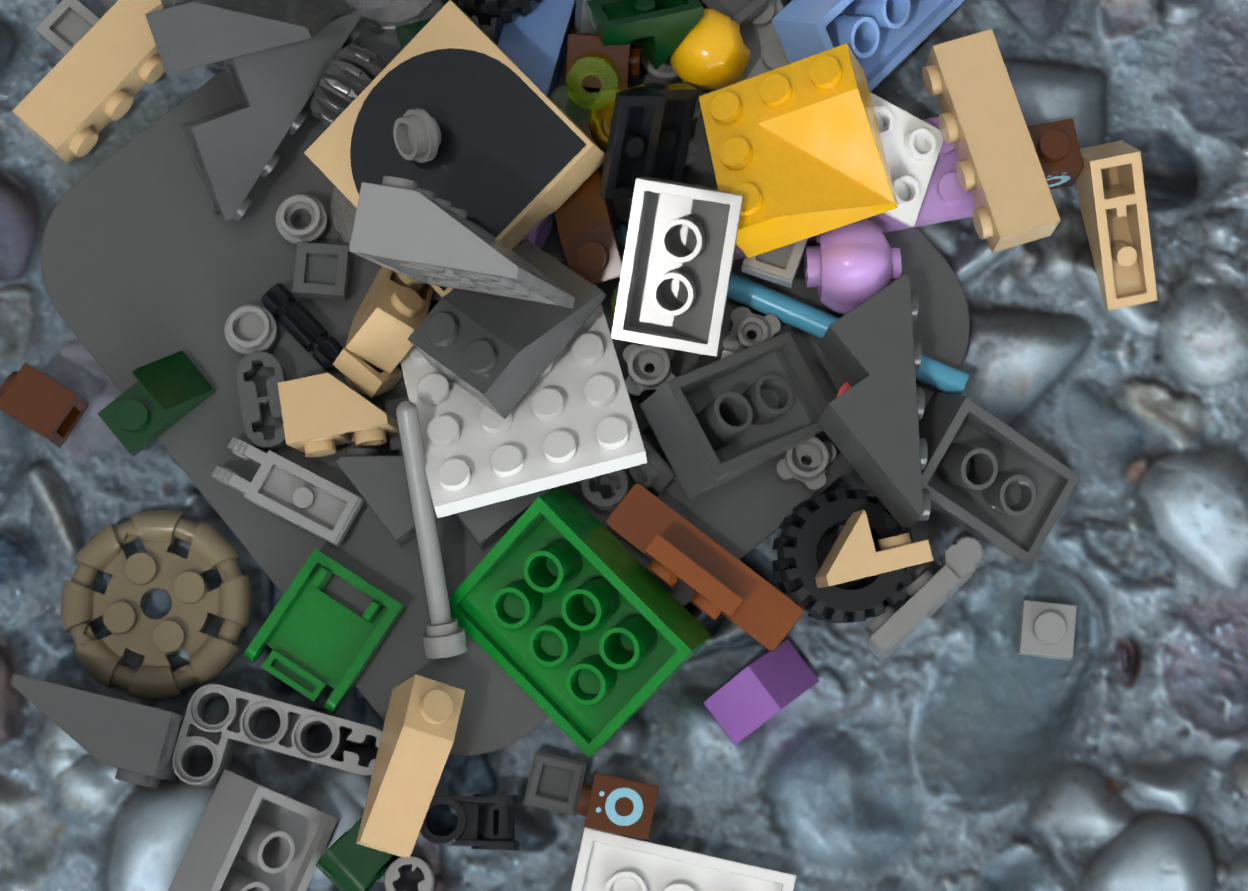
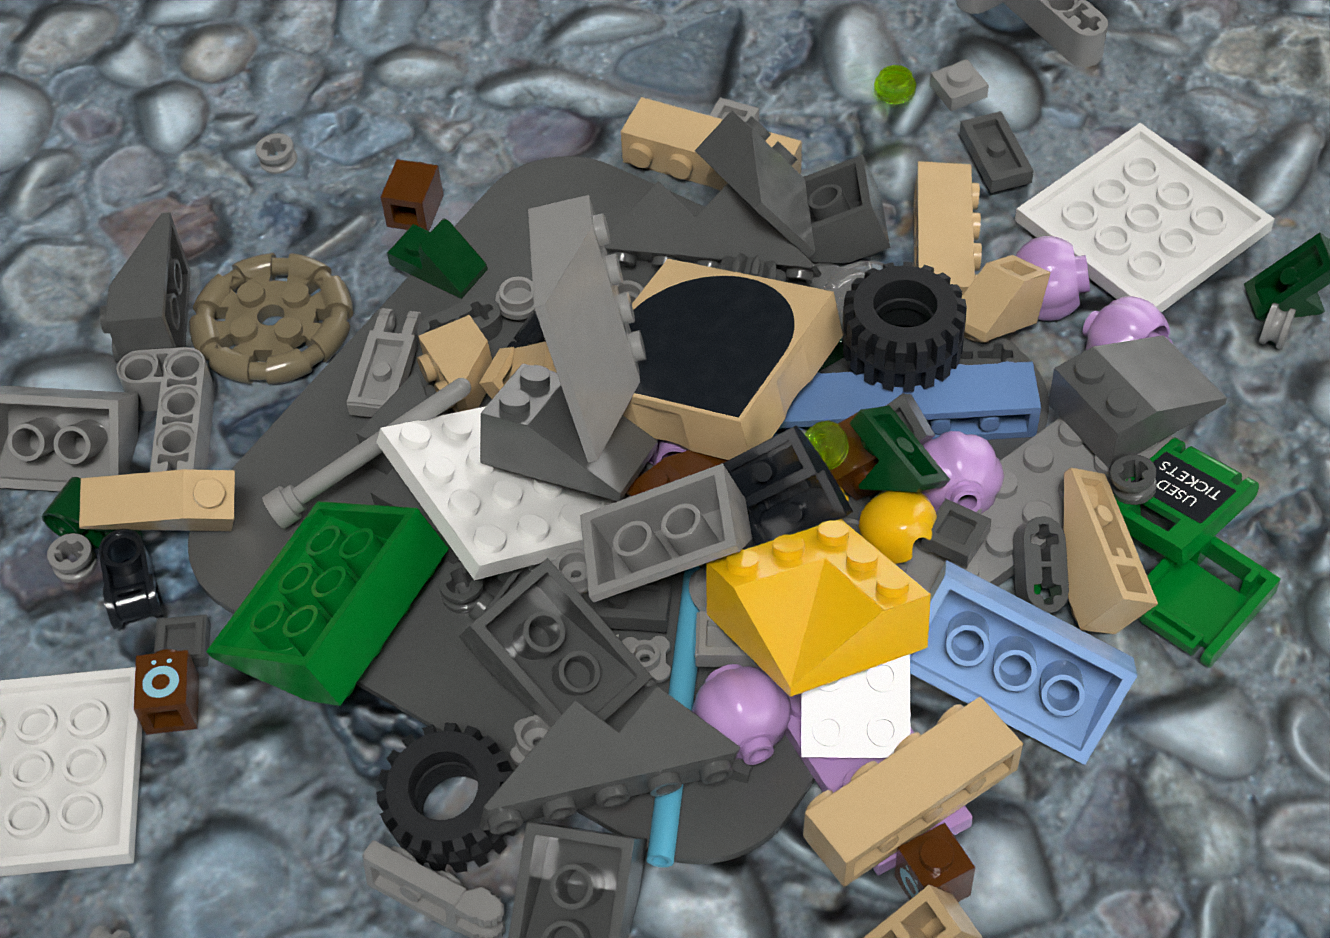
camera: 75 degrees right, 25 degrees down
green container [244,548,405,714] -> none
light grey plate [393,108,441,163] -> none
dark orange bracket [606,483,803,651] -> none
medium lavender slope [703,639,820,745] -> none
tan slope [815,510,933,588] -> none

